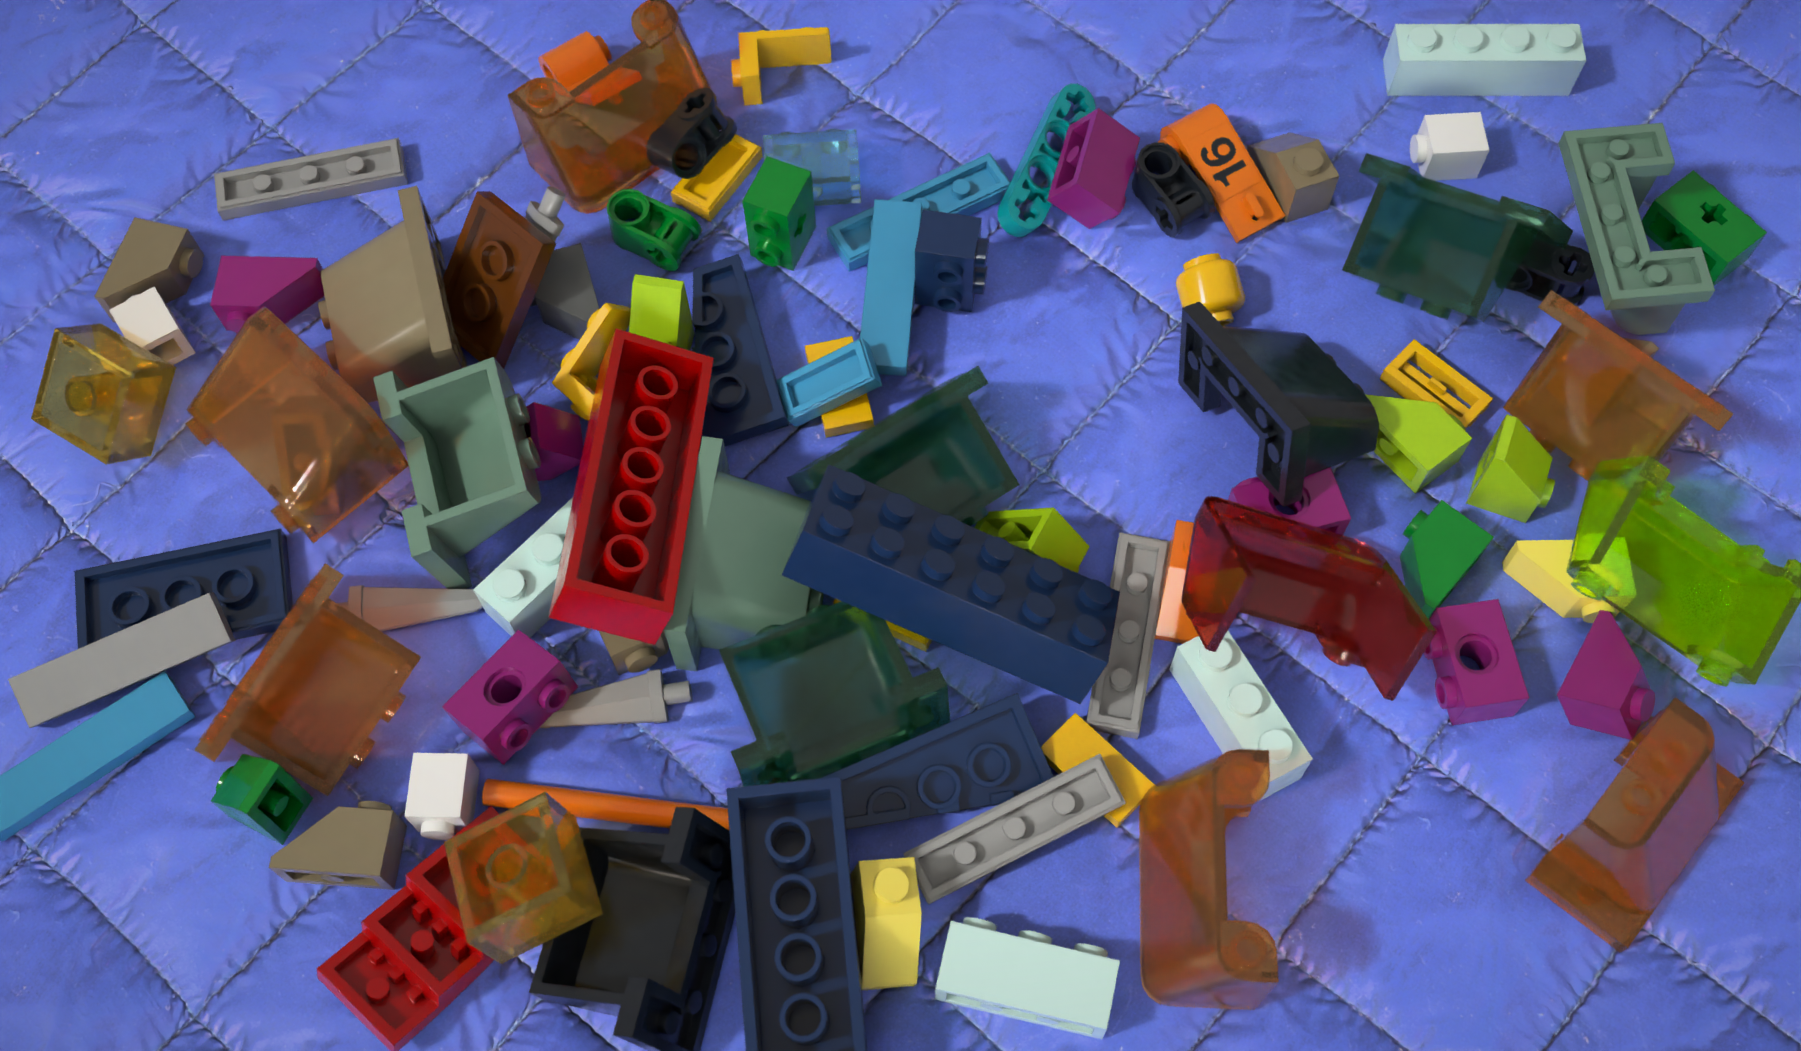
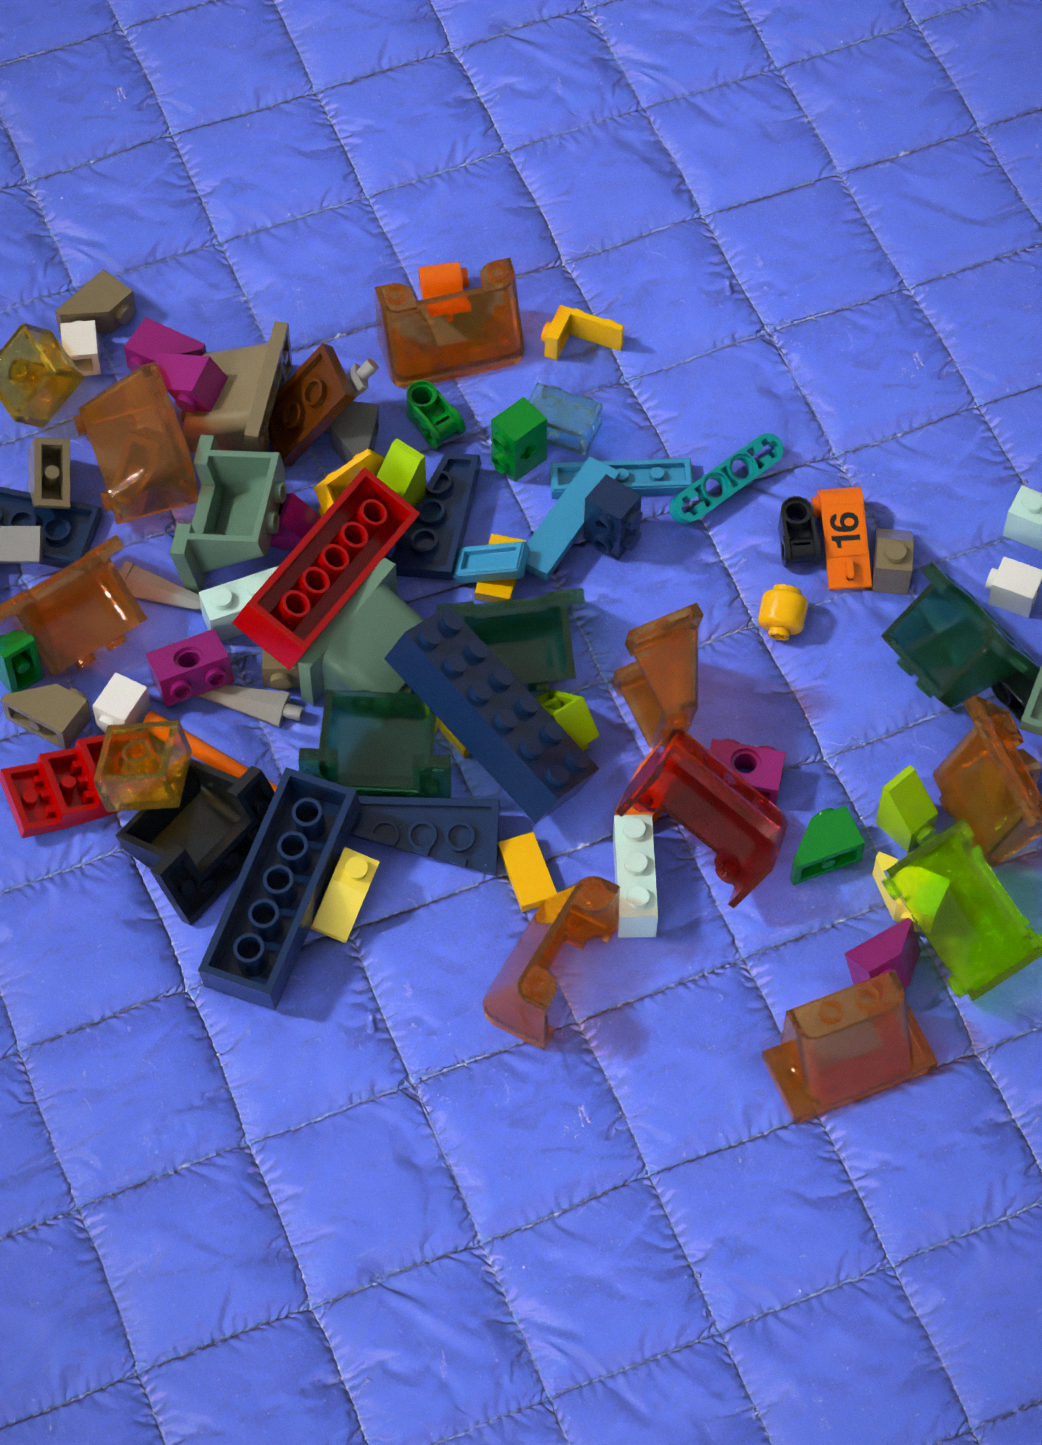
camera: 25 degrees right, 5 degrees down
light grey tile [214,138,408,221] -> none
black piece [646,88,737,179] -> none
yellow tile [671,134,763,222] -> none
light grey tile [903,754,1126,905] -> none
light aqua brick [935,917,1120,1040] -> none
magenta brick [1047,108,1140,229] -> none
light grey tile [1086,532,1170,739] -> none
black windscreen [1178,301,1379,507] -> none
lime slope [1365,394,1472,494] -> none
yellow tile [1380,339,1493,430] -> none
magenta brick [1421,599,1529,725] -> none
none -> dark tan slope [28,437,70,509]
none -> magenta slope [154,353,228,412]
none -> clear orange windscreen [611,603,704,752]

